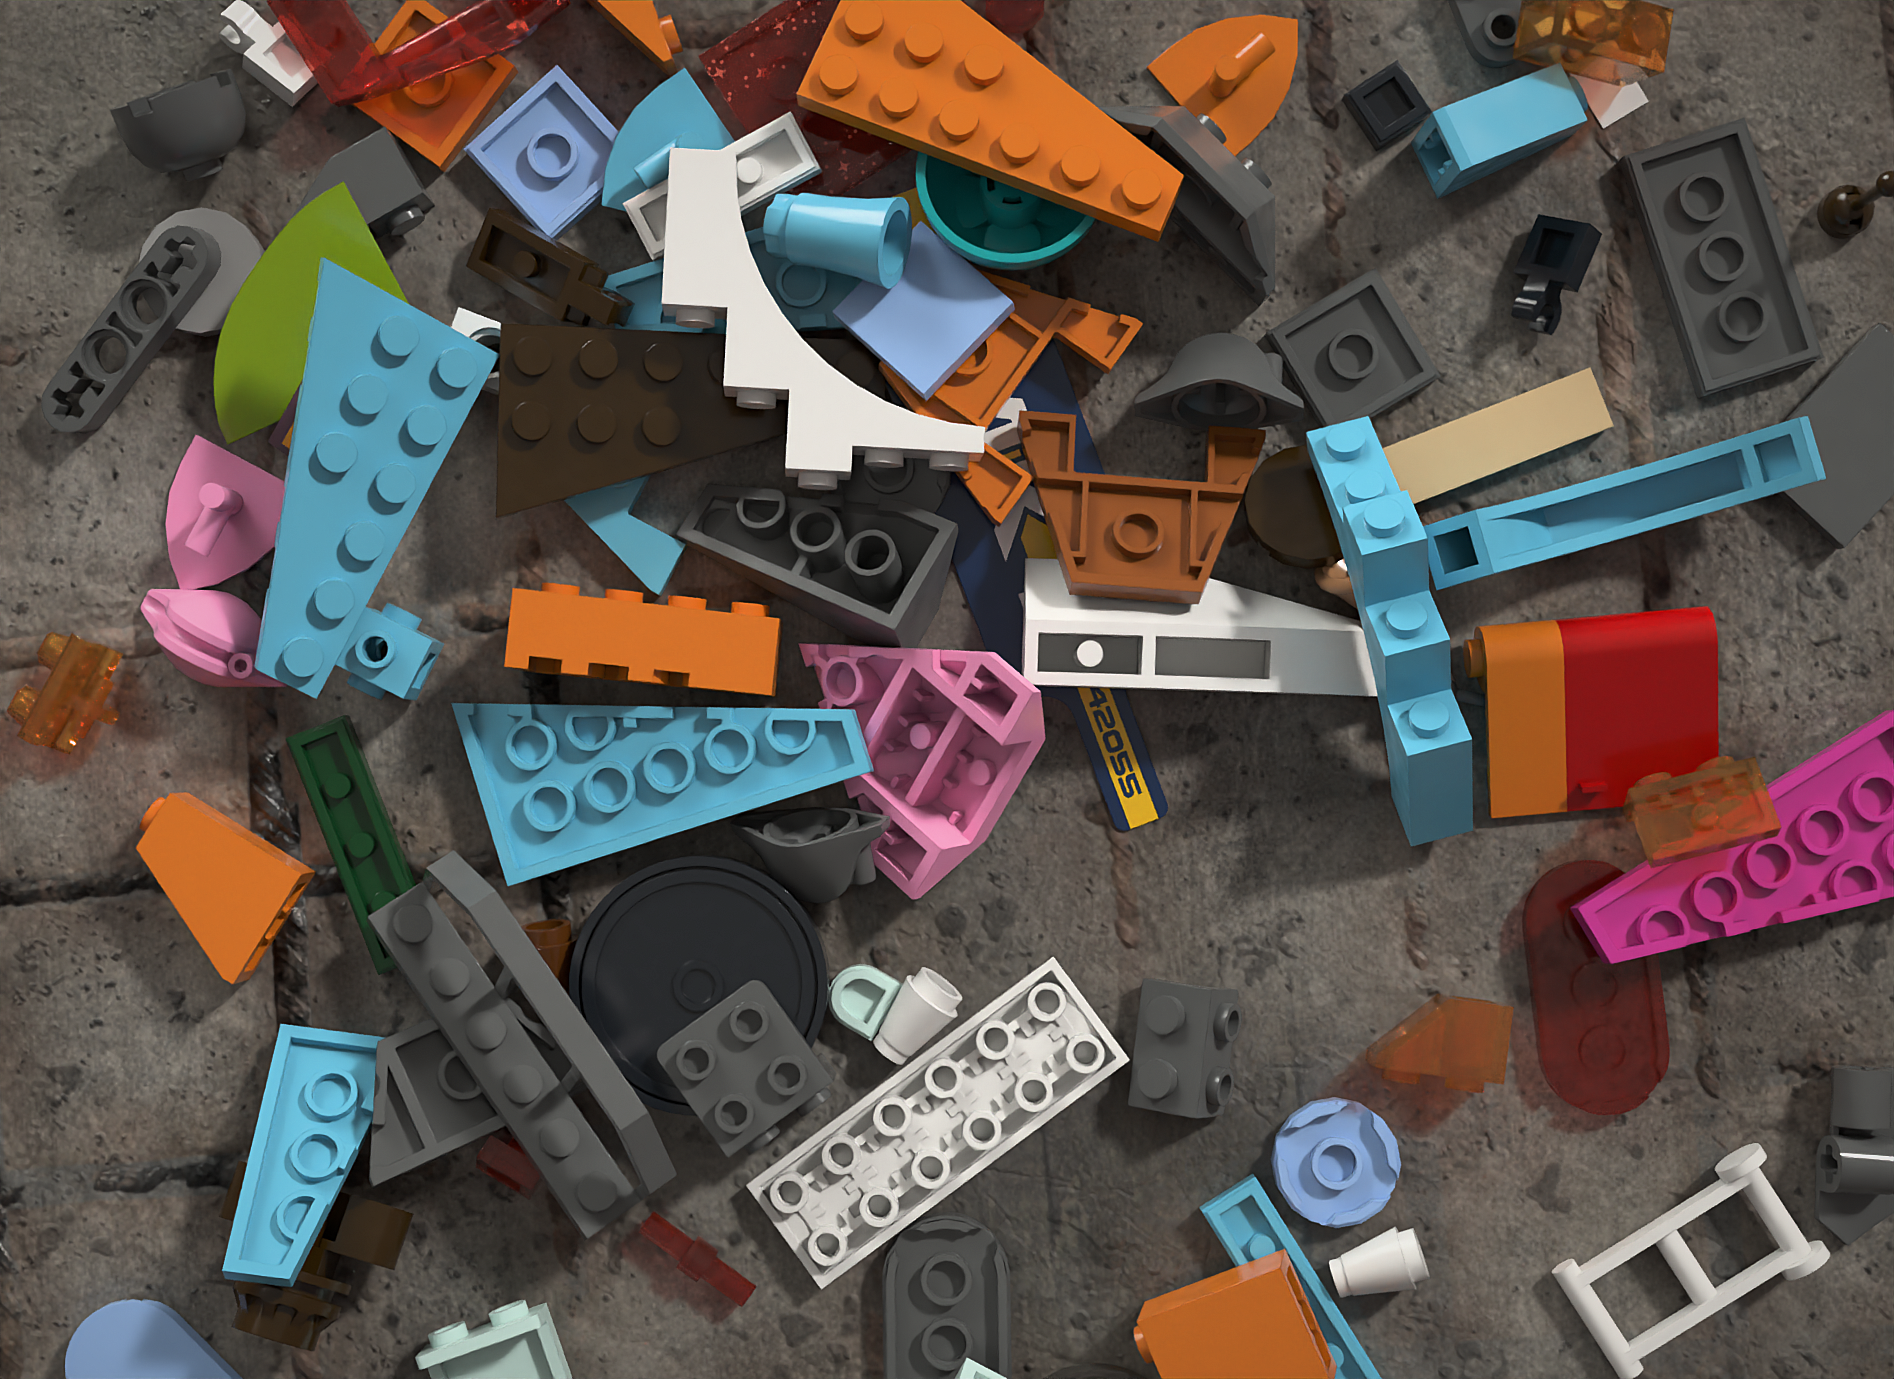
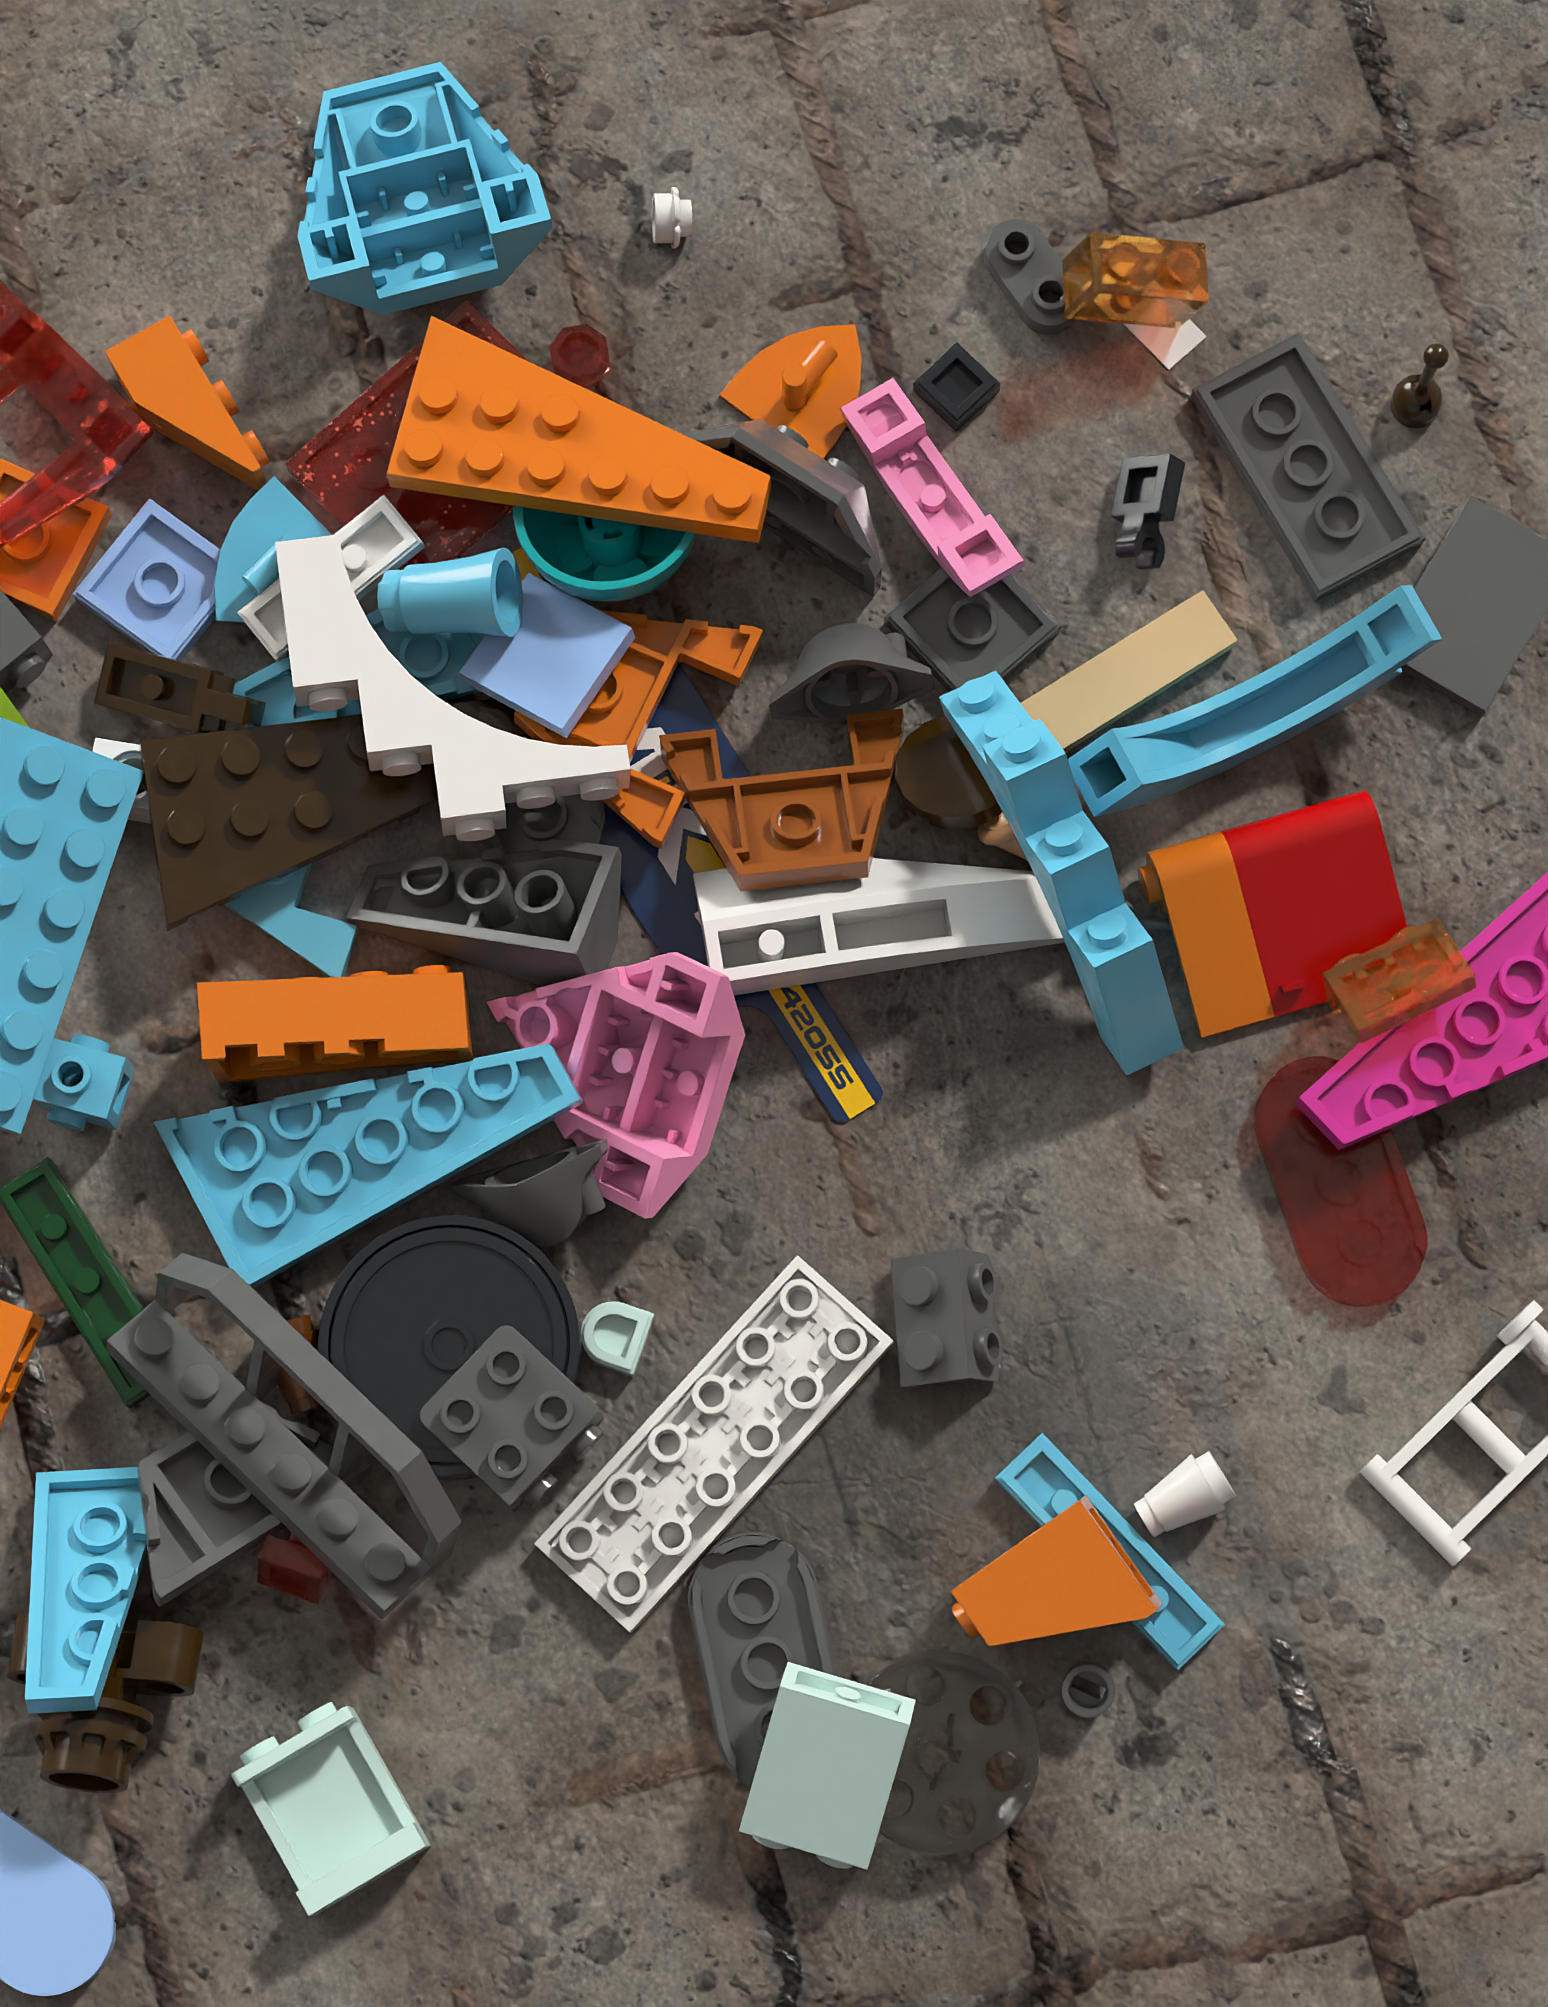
camera: 15 degrees left, 10 degrees down
clear red bar [638,1211,757,1307] -> none
white cone [873,967,962,1065] -> none
light blue tile [1271,1097,1401,1228] -> none
clear orange slope [1365,993,1514,1093] -> none
medium azure slope [1411,63,1588,199] -> none
none -> bright pink slope [840,378,1024,597]

